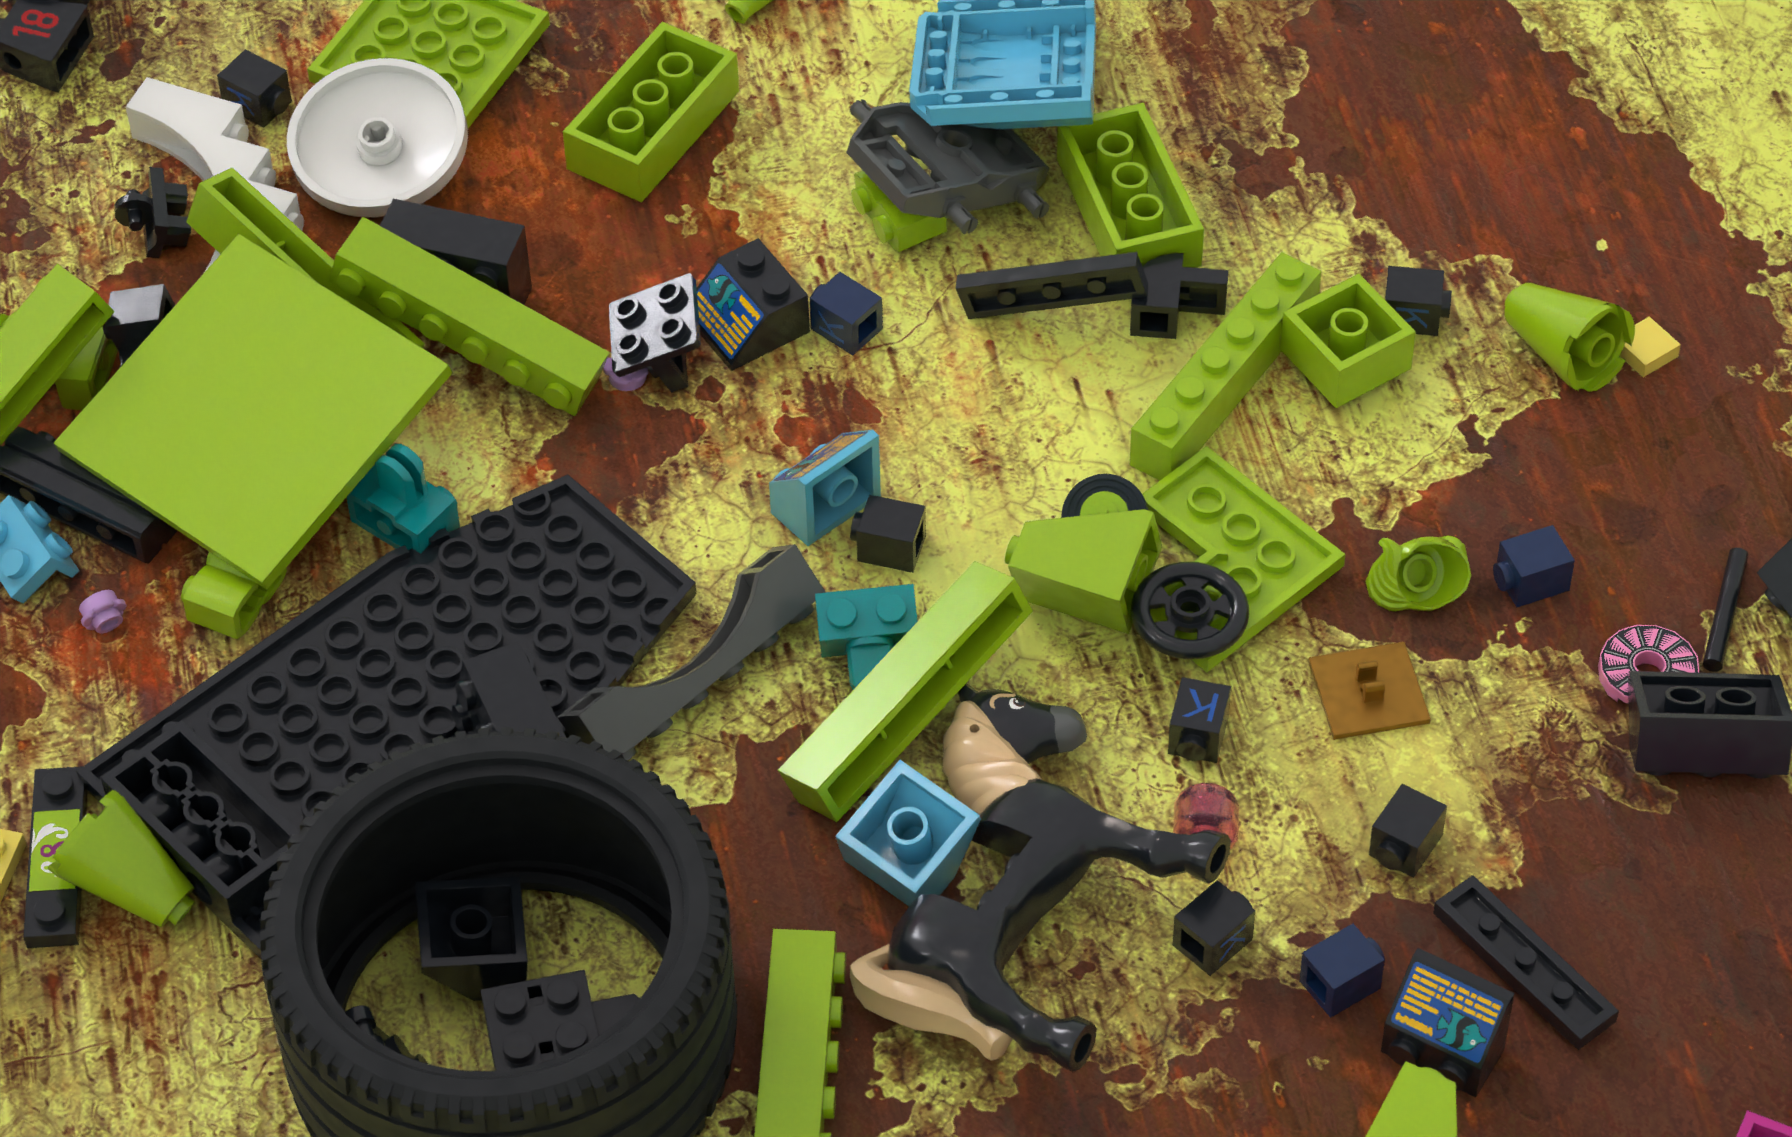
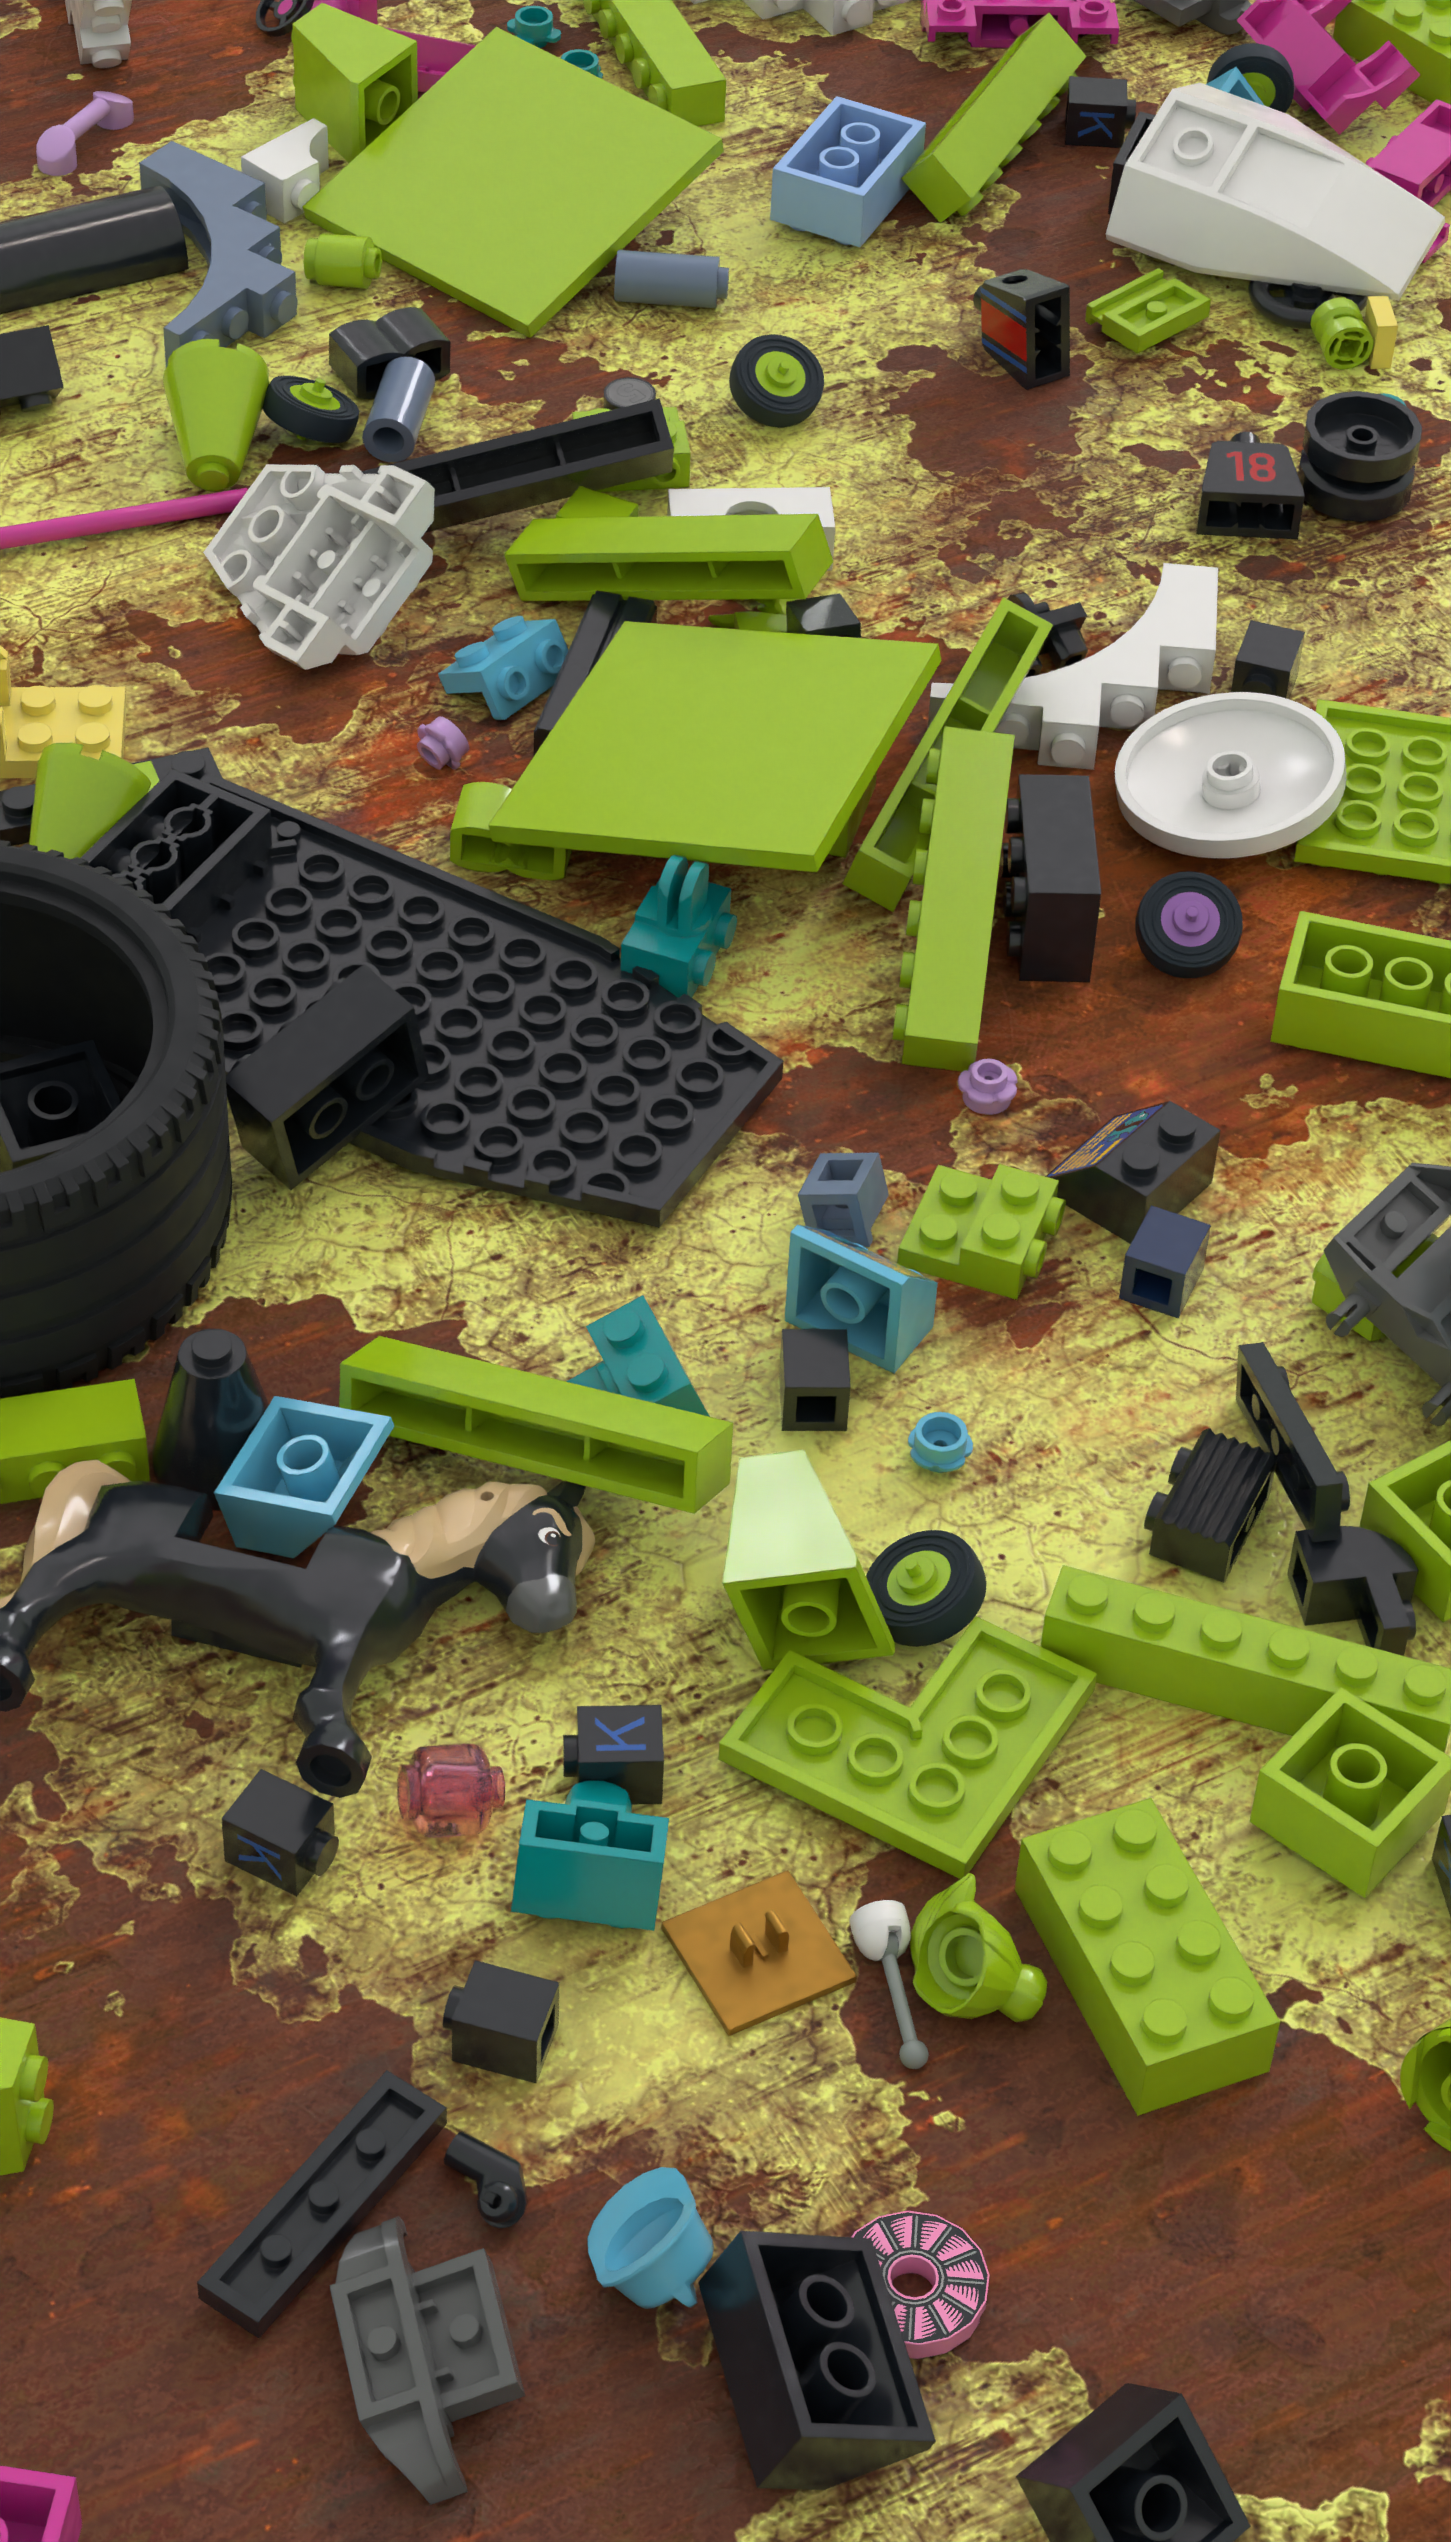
camera: 70 degrees right, 5 degrees down
dark grey arch [557,544,826,761] -> none
black bracket [609,273,701,393] -> none
black plate [1131,562,1249,659] -> none
dark blue brick [1299,923,1385,1018] -> none
slope [1381,948,1514,1097] -> none
dark blue brick [1493,525,1575,607] -> none
black bar [1703,548,1748,672] -> none
none -> black cone [152,1329,269,1511]
none -> dark grey plate [329,2216,525,2505]
none -> black arm [444,2131,528,2228]
none -> teal brick [511,1781,669,1931]
none -> medium azure piece [587,2167,714,2309]
none -> sand blue brick [798,1153,889,1247]
none -> hinge [849,1900,929,2069]
none -> lime plate [897,1164,1066,1300]
none -> medium azure plate [908,1412,973,1473]
none -> lime brick [1015,1798,1280,2116]
none -> black wheel [1135,871,1243,978]
none -> black brick [1144,1428,1277,1583]

